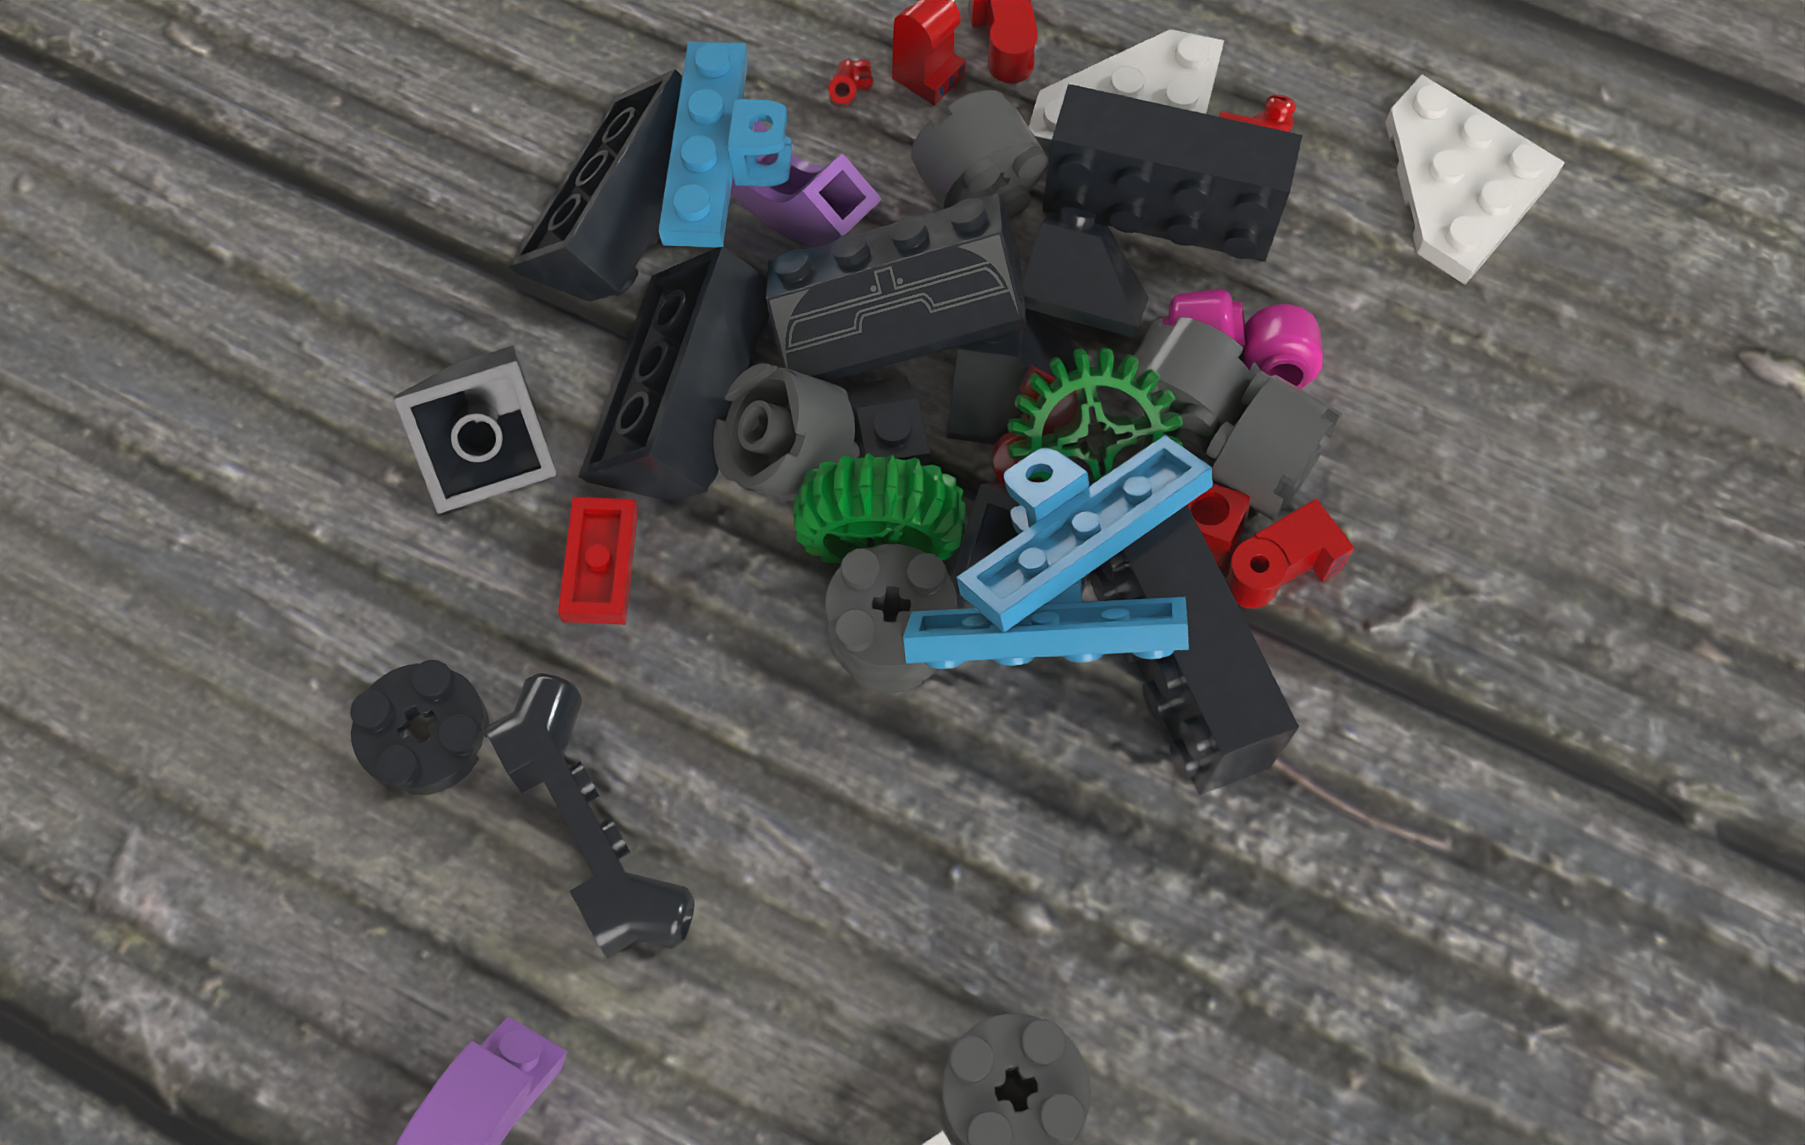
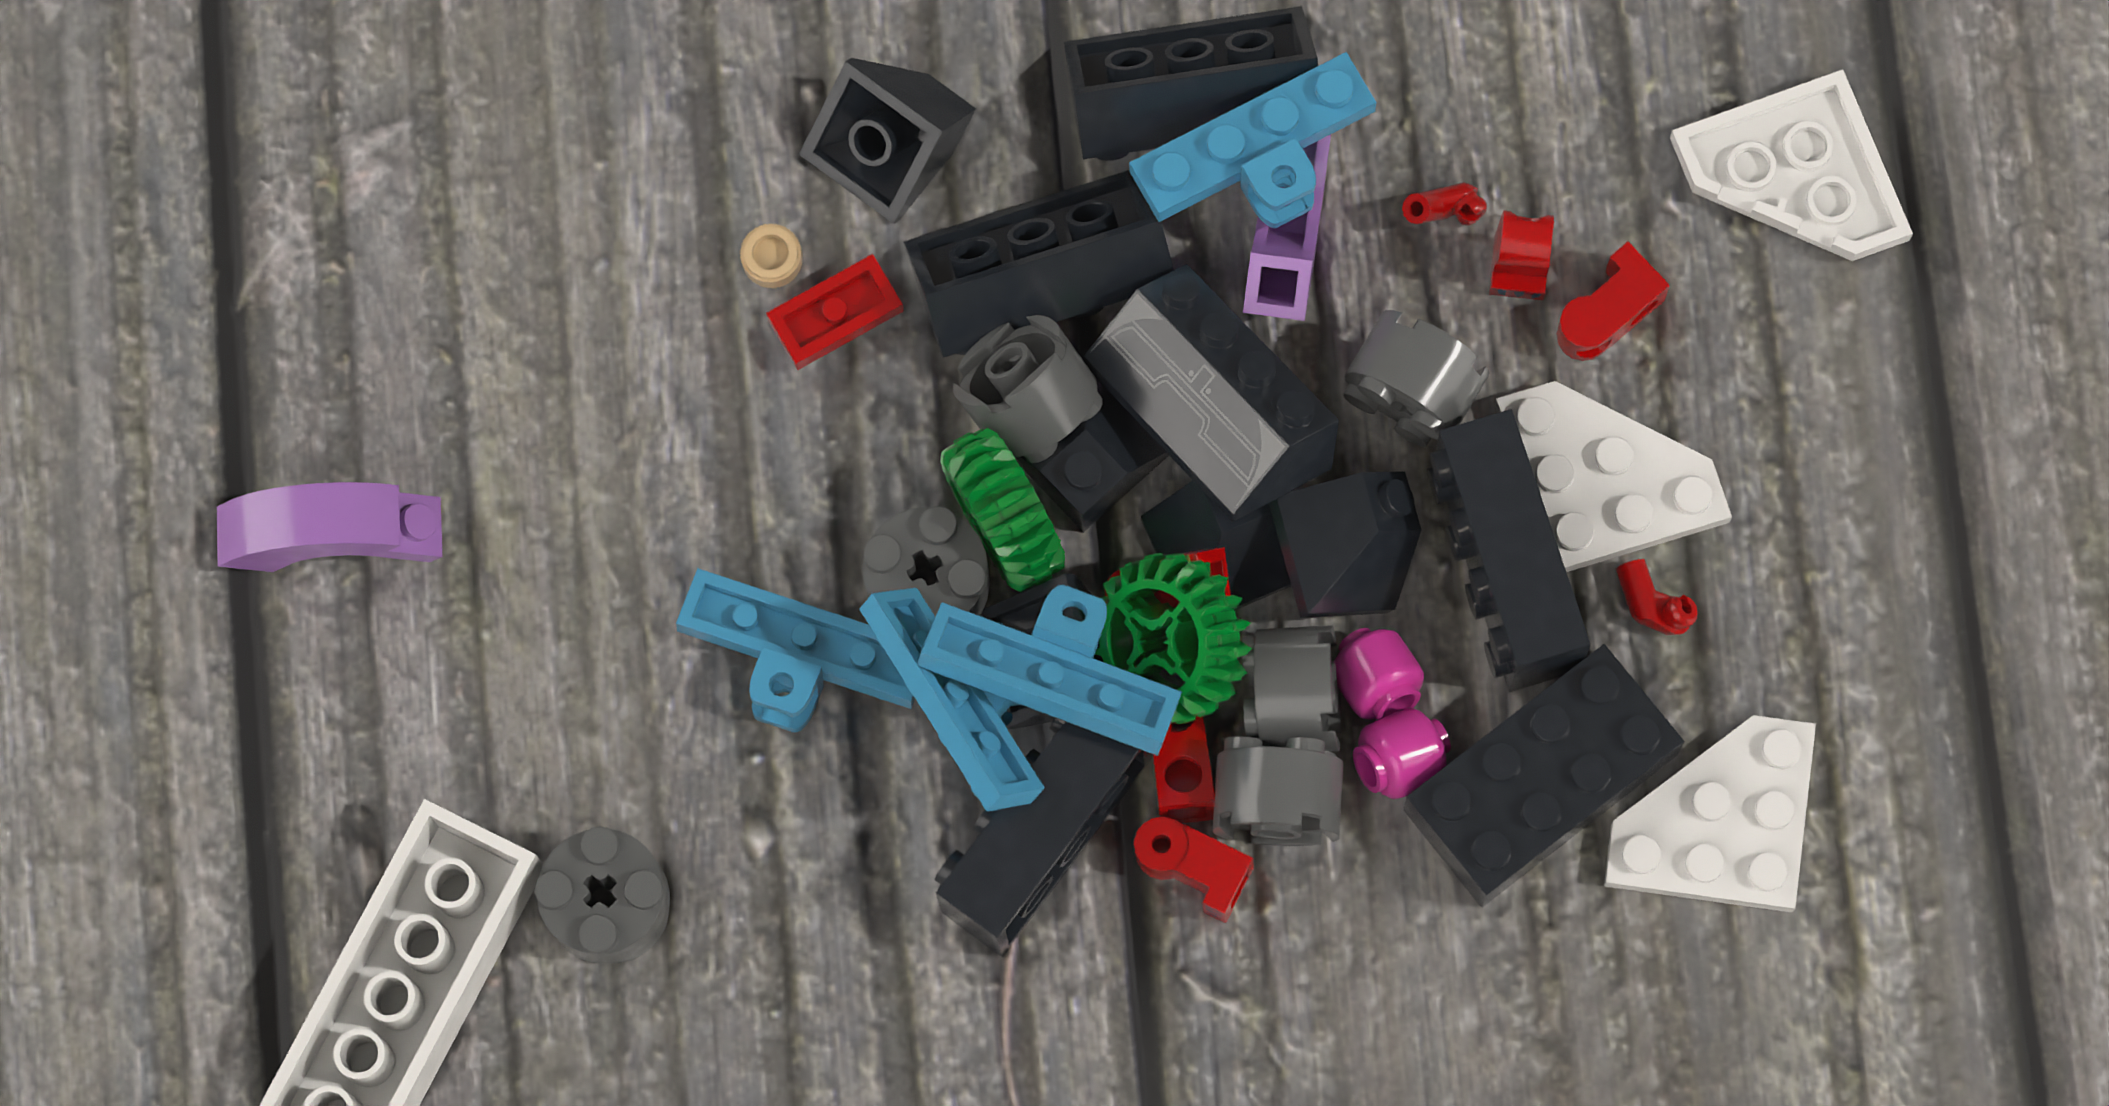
camera: 65 degrees right, 10 degrees up
black plate [350,660,489,795] -> none
black plate [484,673,695,958] -> none
none -> dark azure plate [676,568,915,733]
none -> tan tile [740,224,803,288]
none -> black brick [1403,644,1685,908]

